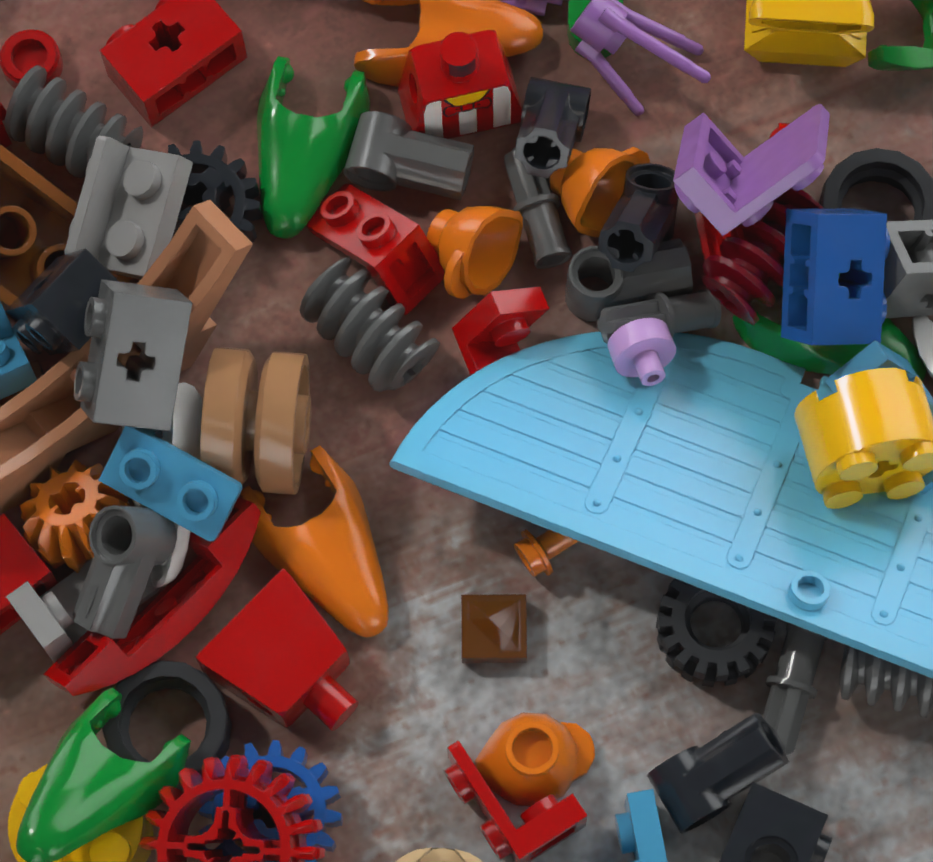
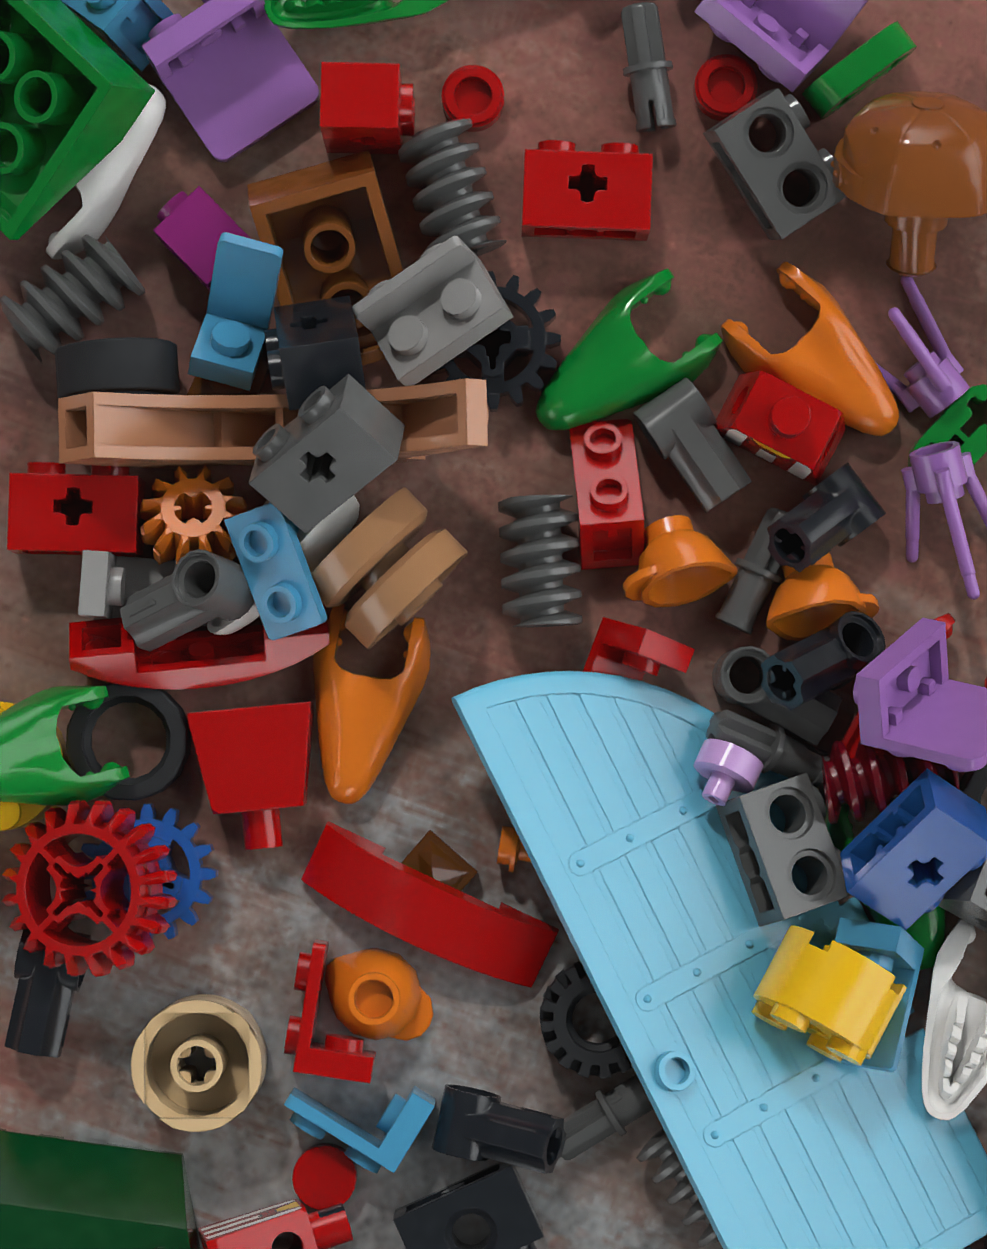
camera: 35 degrees right, 15 degrees up
none -> red slope [301,821,559,988]
none -> dark grey brick [716,773,851,927]

